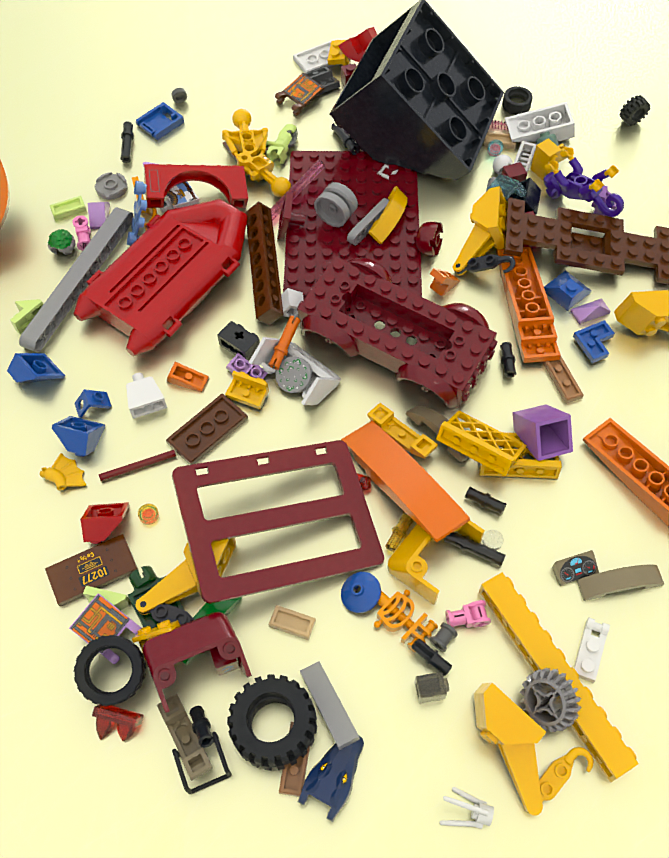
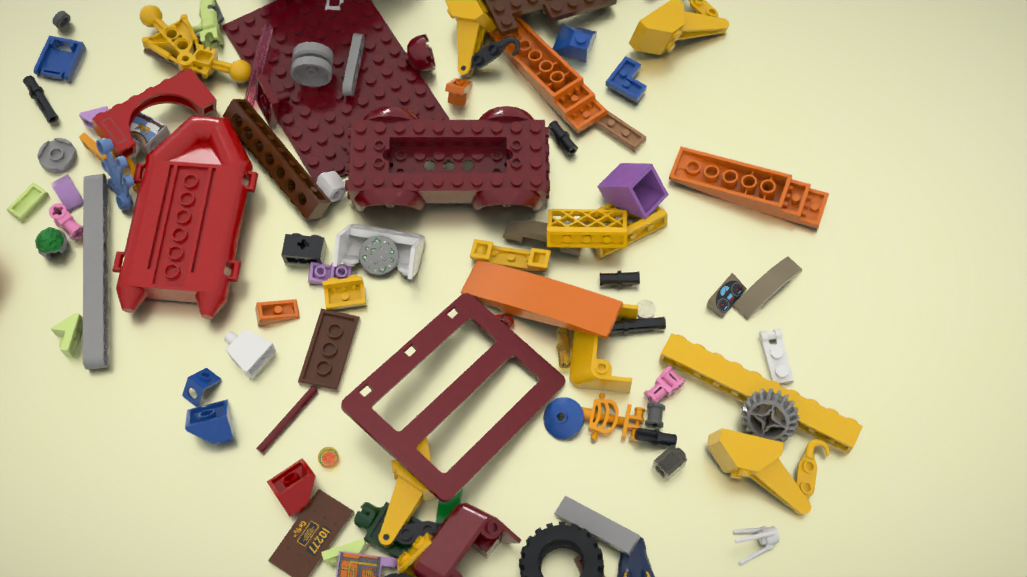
camera: 30 degrees left, 5 degrees up
blue slope [7,353,65,383] -> none
yellow arm [40,453,86,491] -> none
orange pin [268,316,301,370] -> none
tan tile [268,605,316,640] -> none
yellow slope [368,186,408,244] -> none
lavender slope [571,298,611,324] -> none

